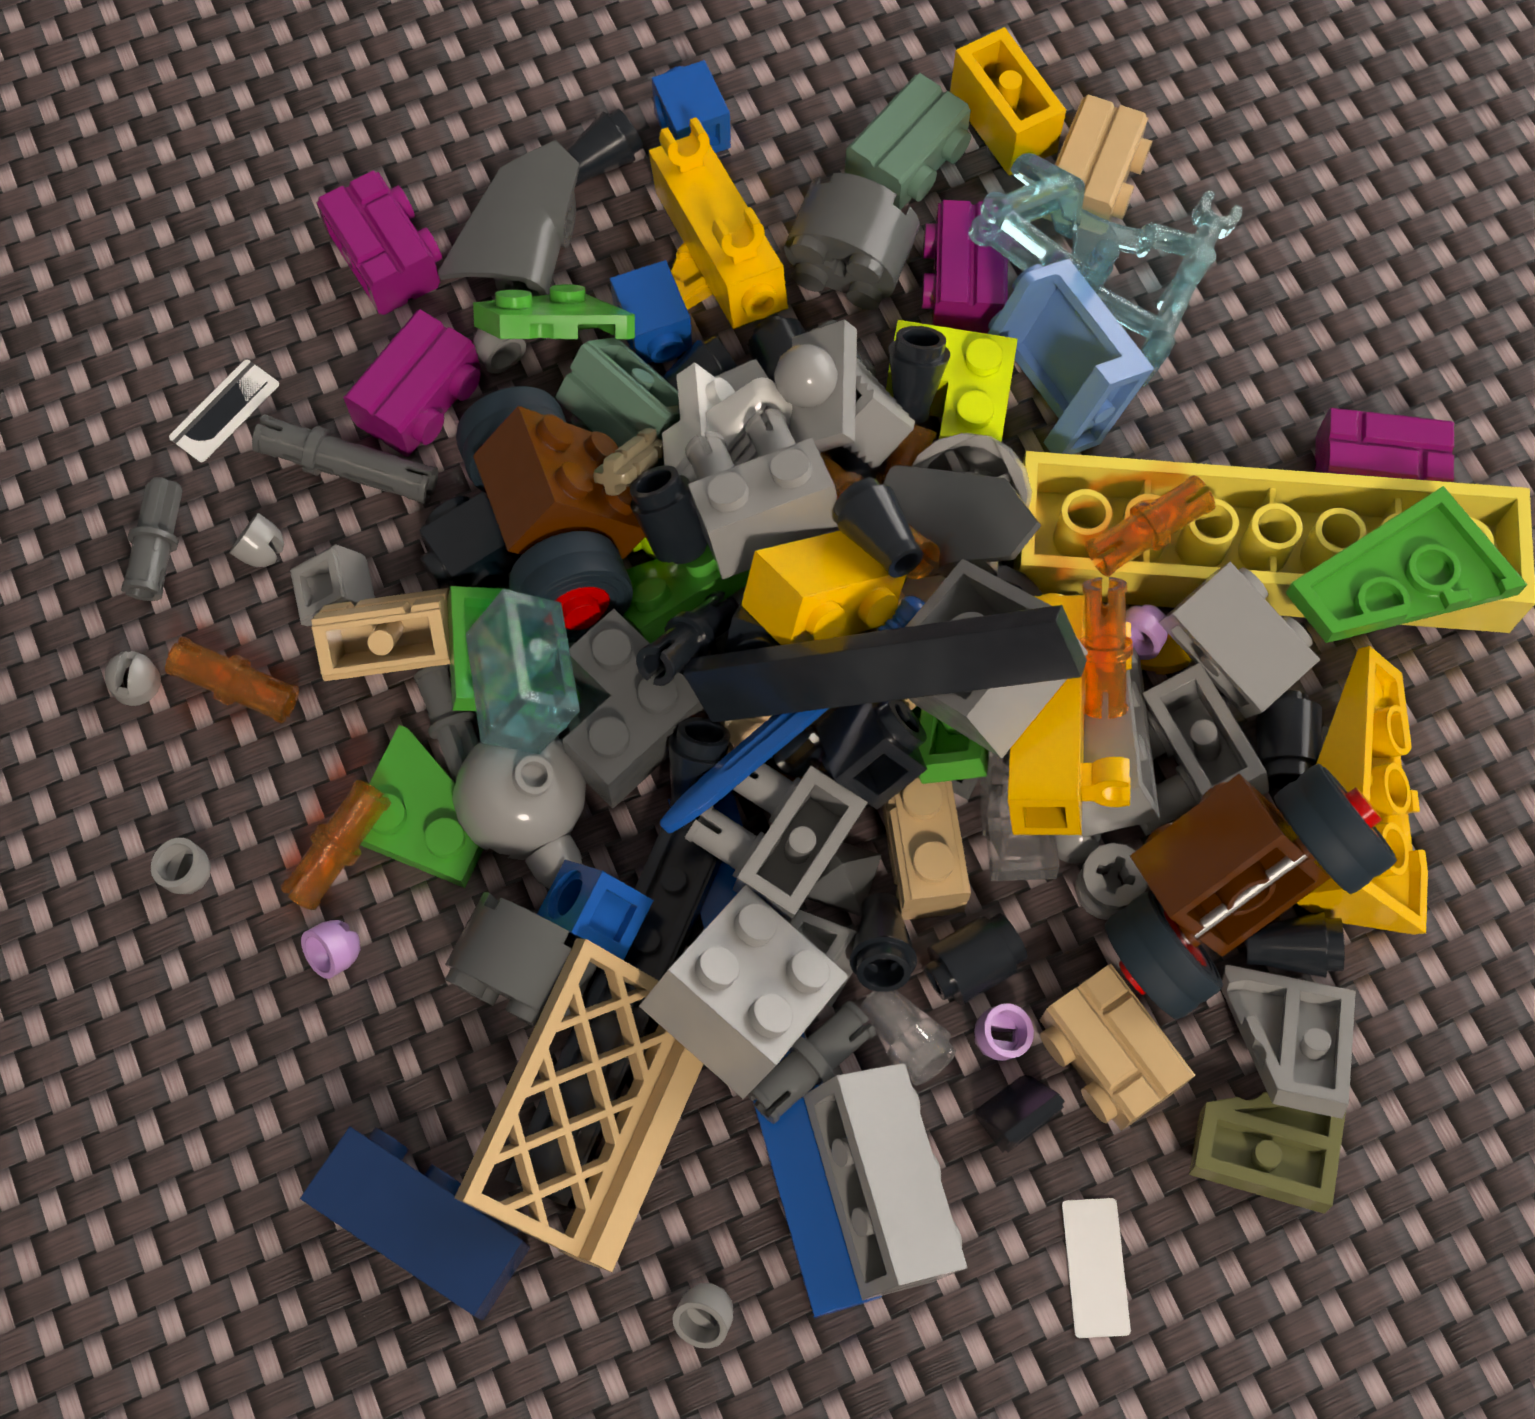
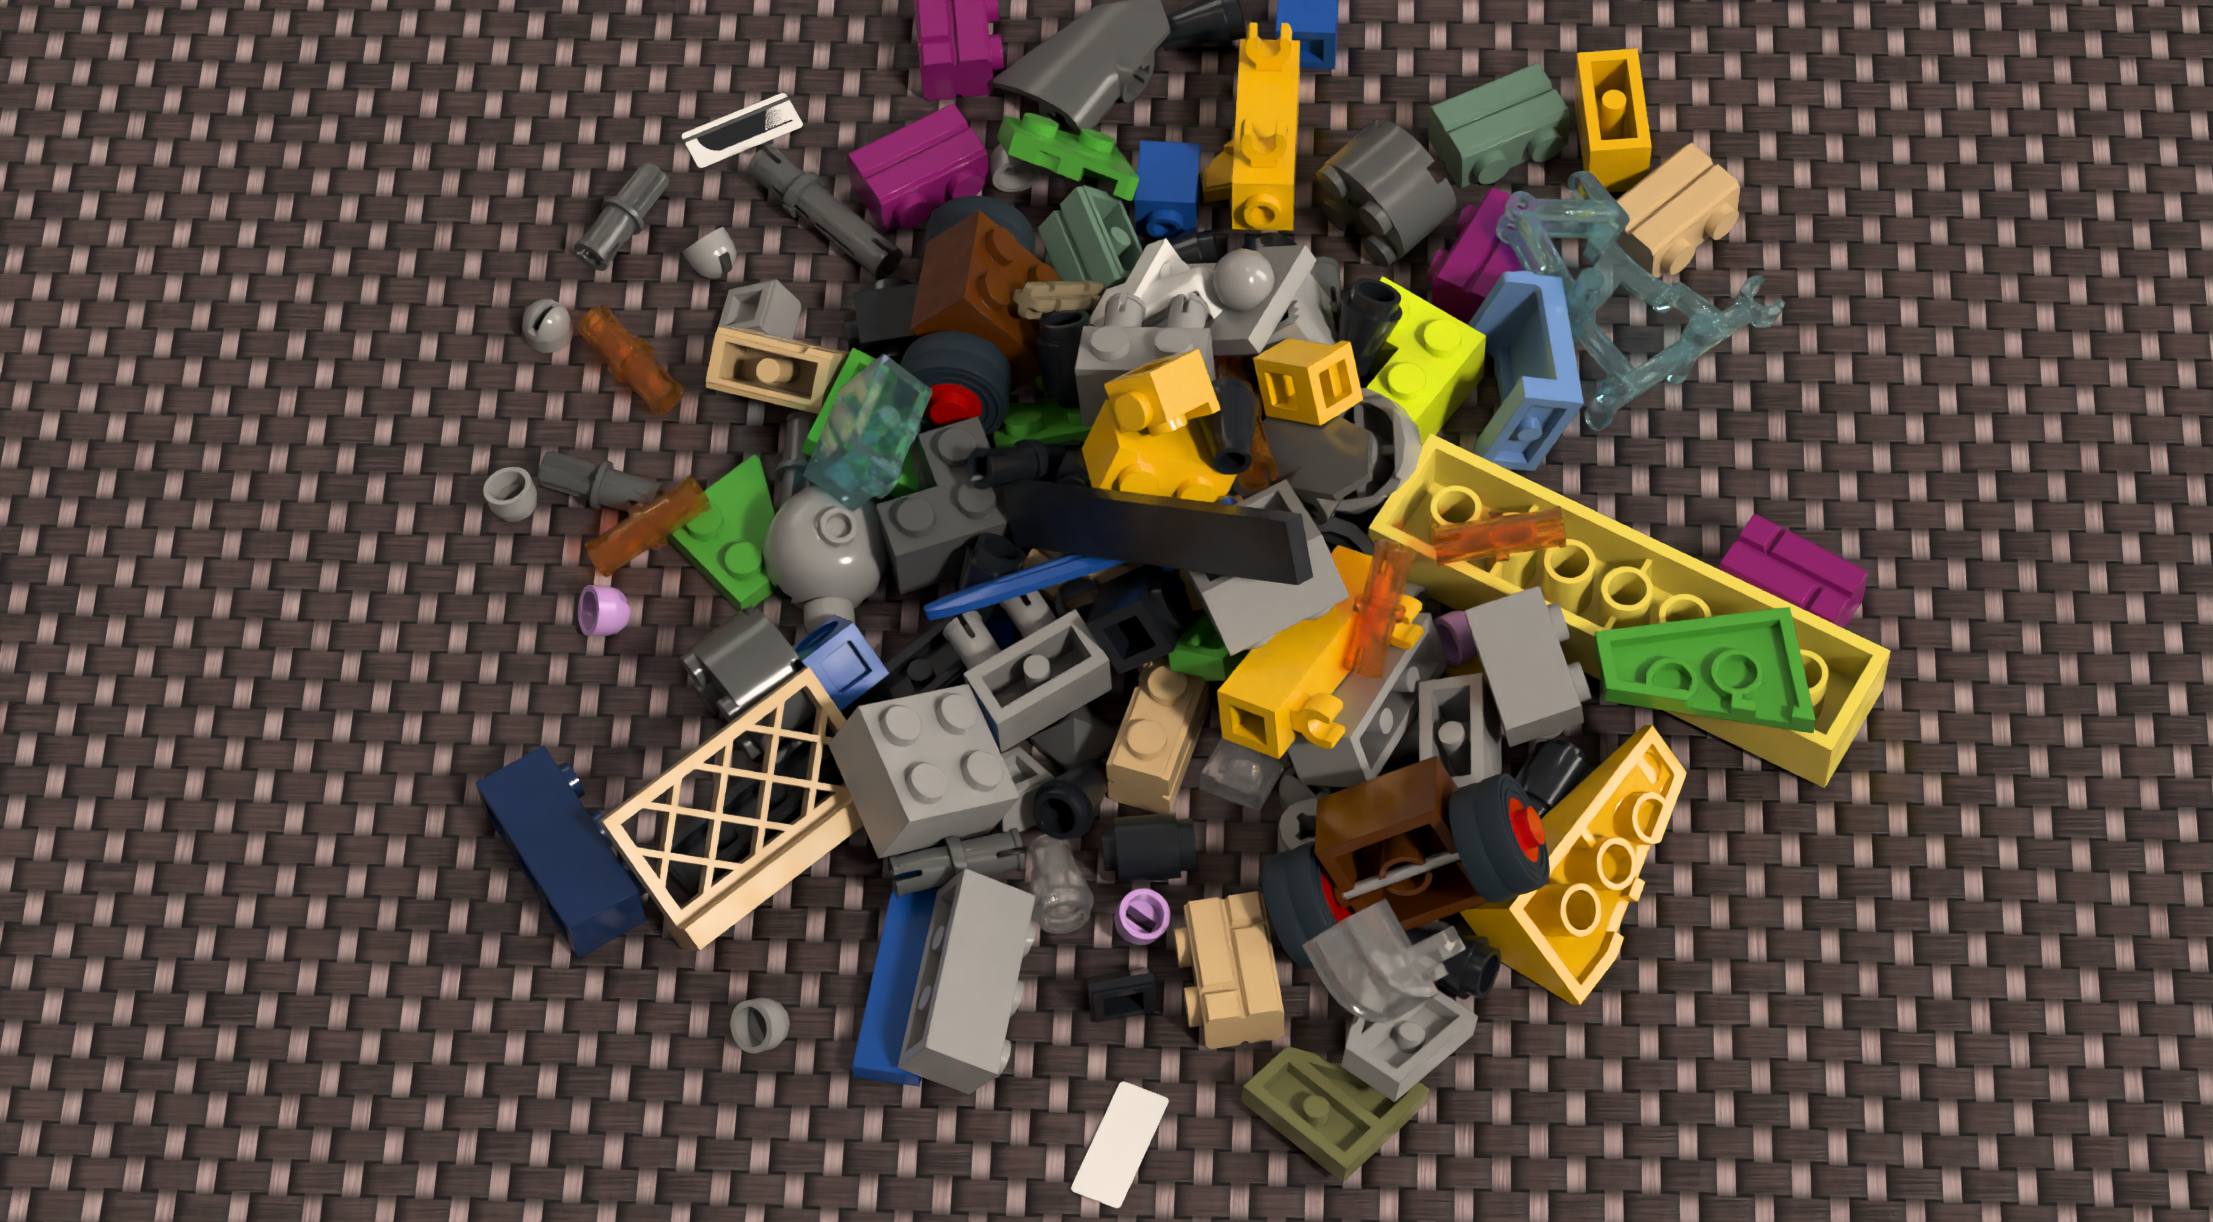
camera: 30 degrees right, 10 degrees down
none -> dark grey axle [538,451,665,521]
none -> yellow brick [1104,349,1221,437]
none -> yellow brick [1253,338,1363,426]
none -> clear brick [1302,899,1466,1023]

